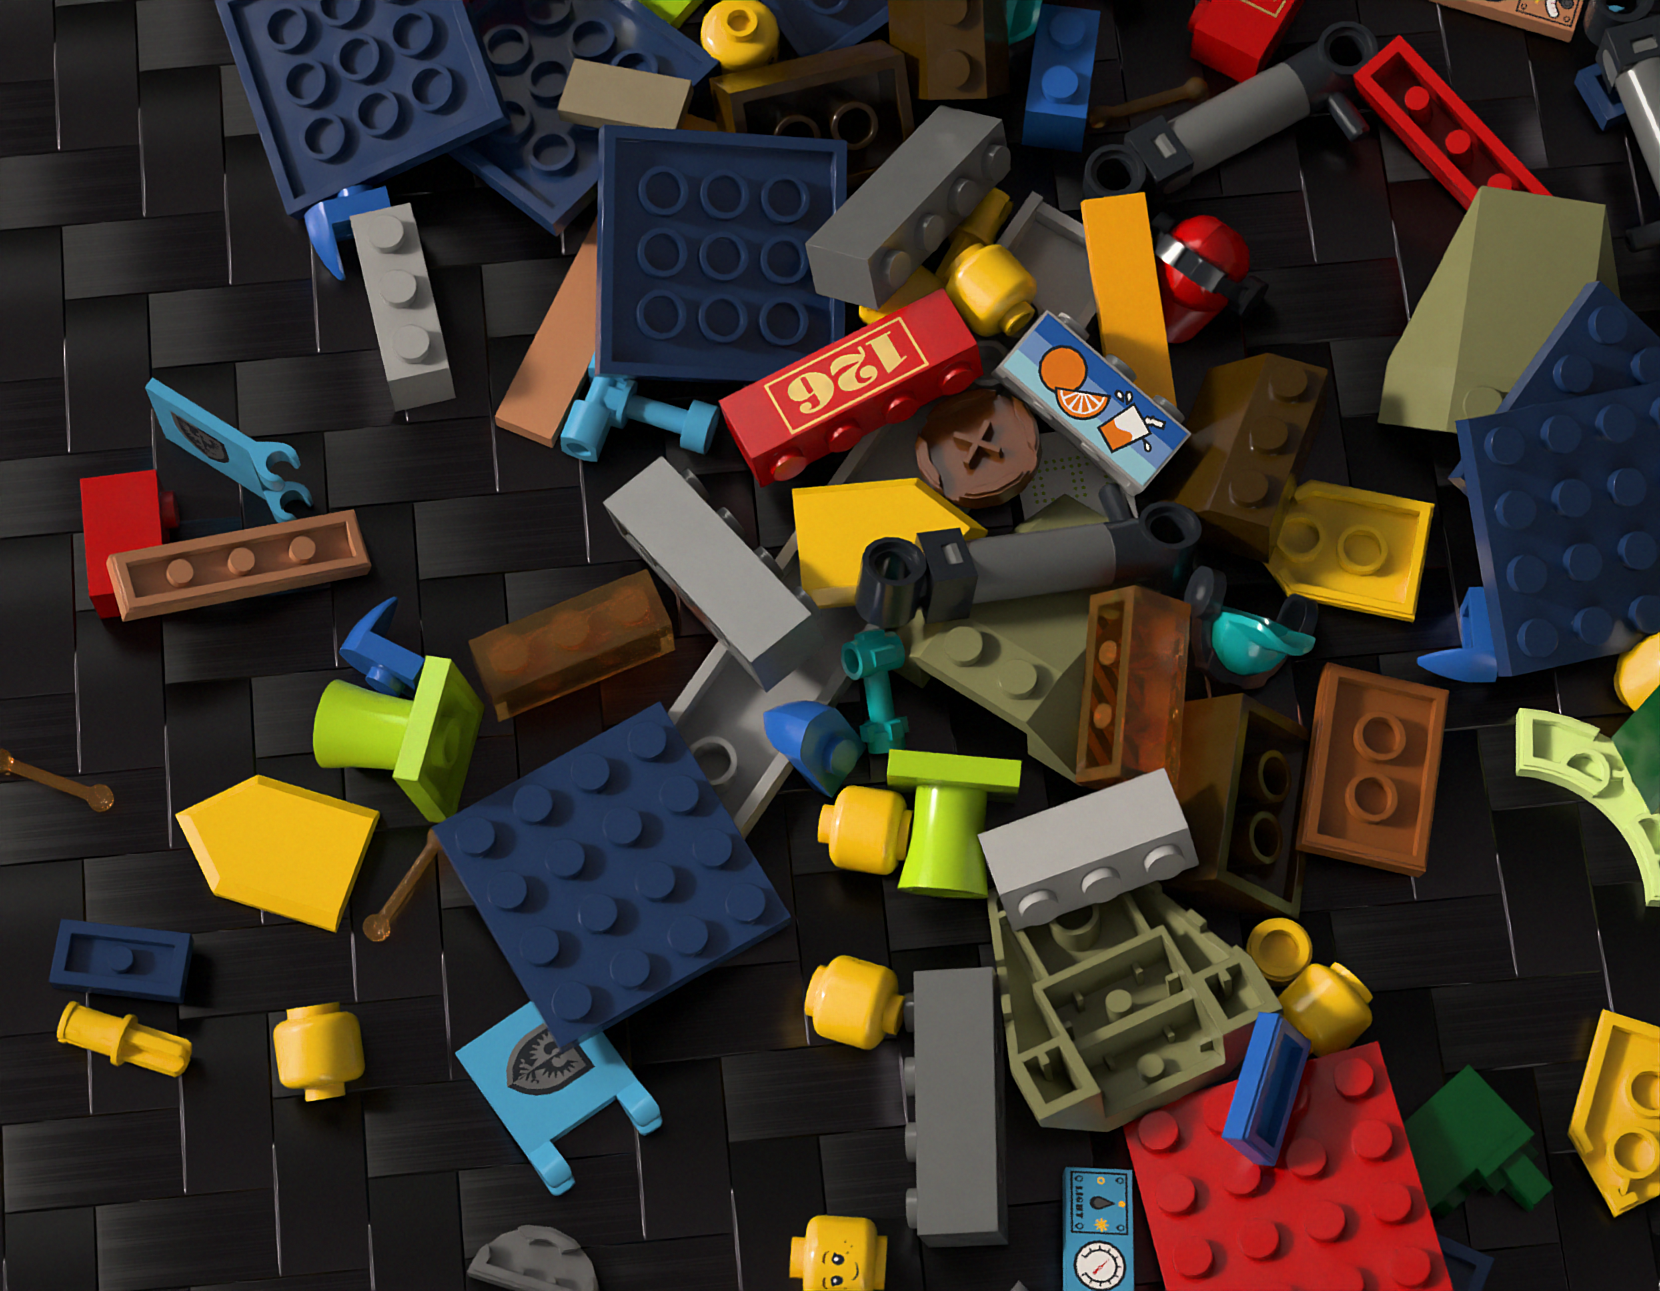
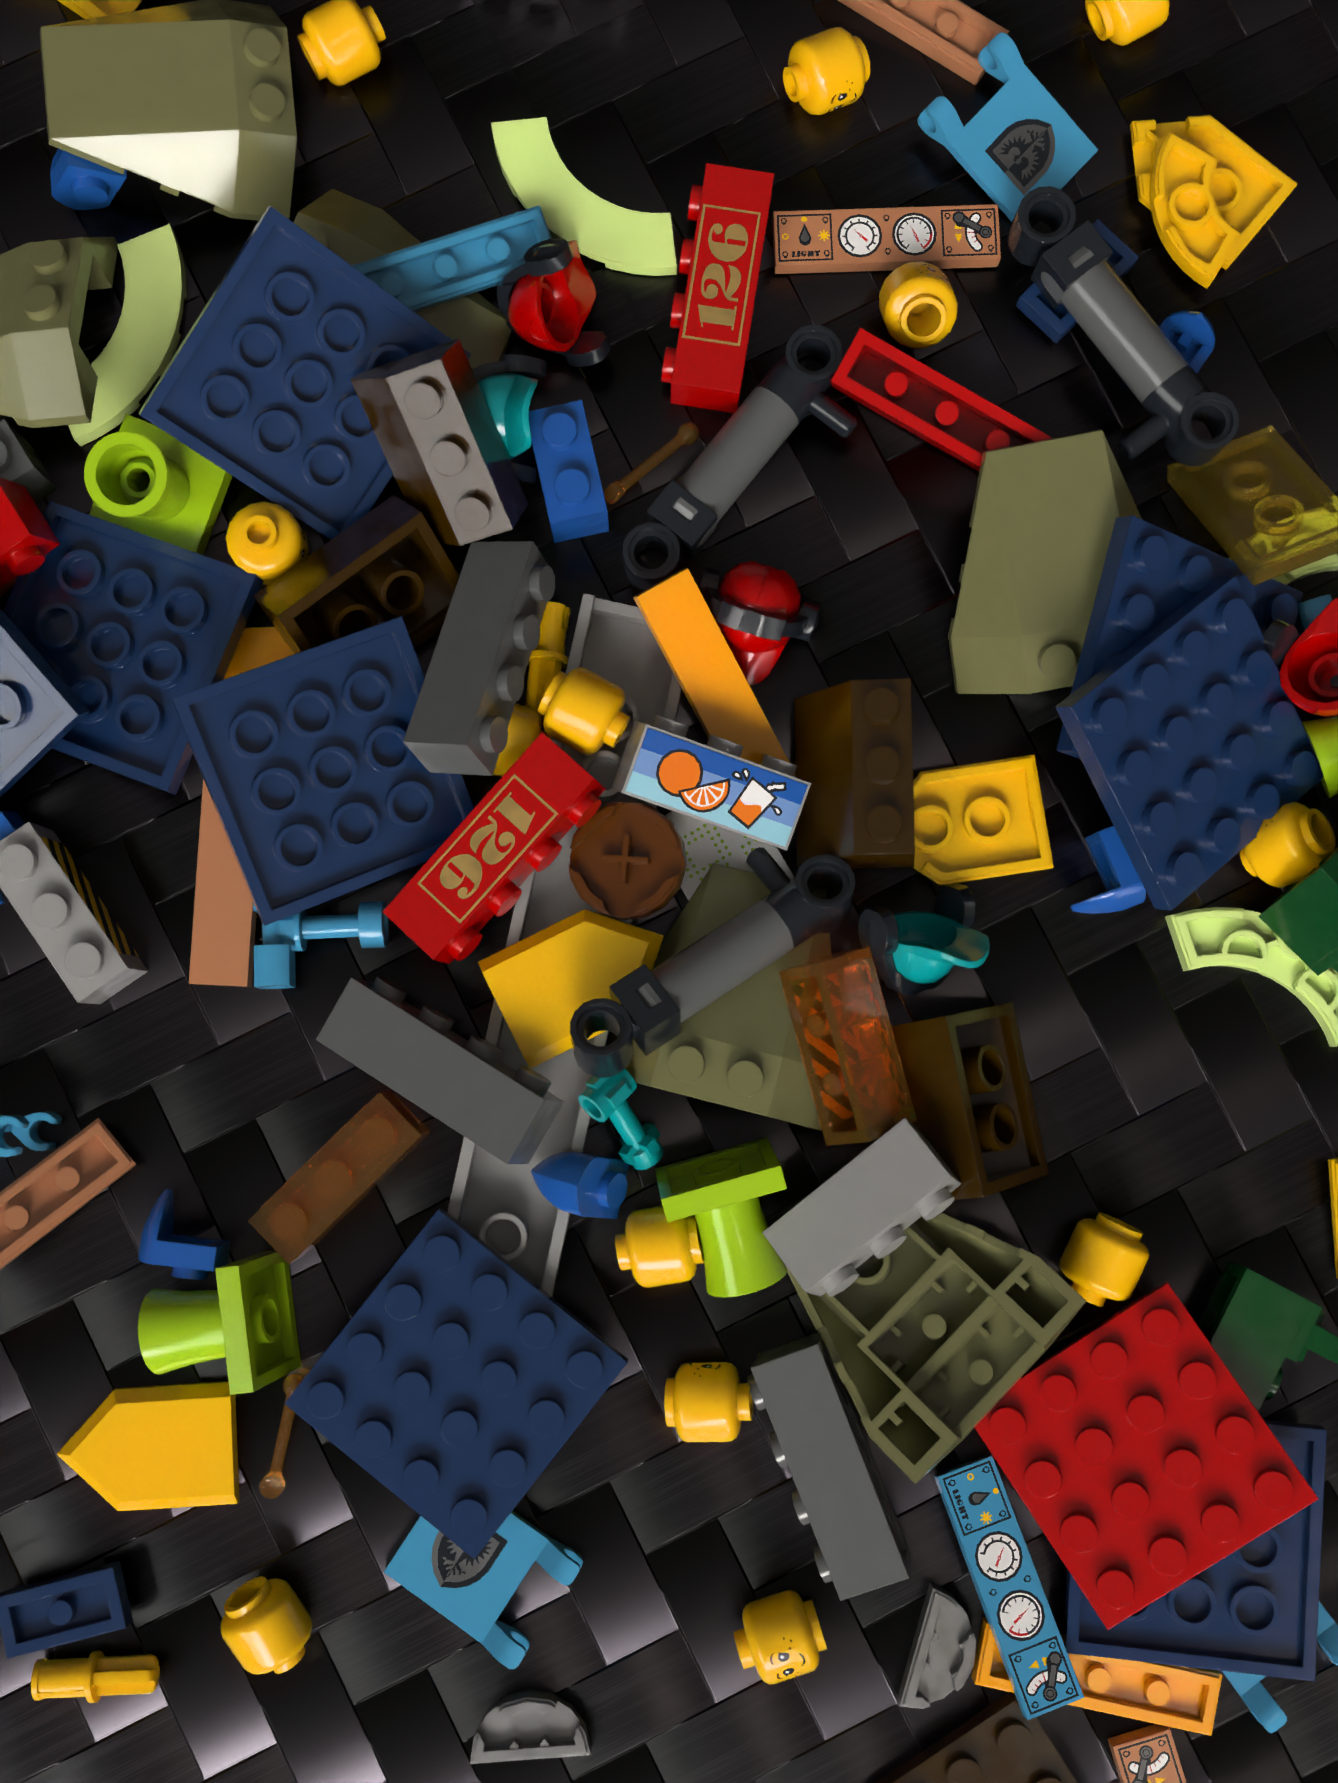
camera: 25 degrees left, 15 degrees up
dark tan tile [557,59,694,129] -> none
blue tile [1222,1012,1311,1166] -> none
yellow tile [1245,918,1313,987] -> none
dark orange tile [1295,662,1449,878] -> none
none -> yellow head [879,261,958,349]

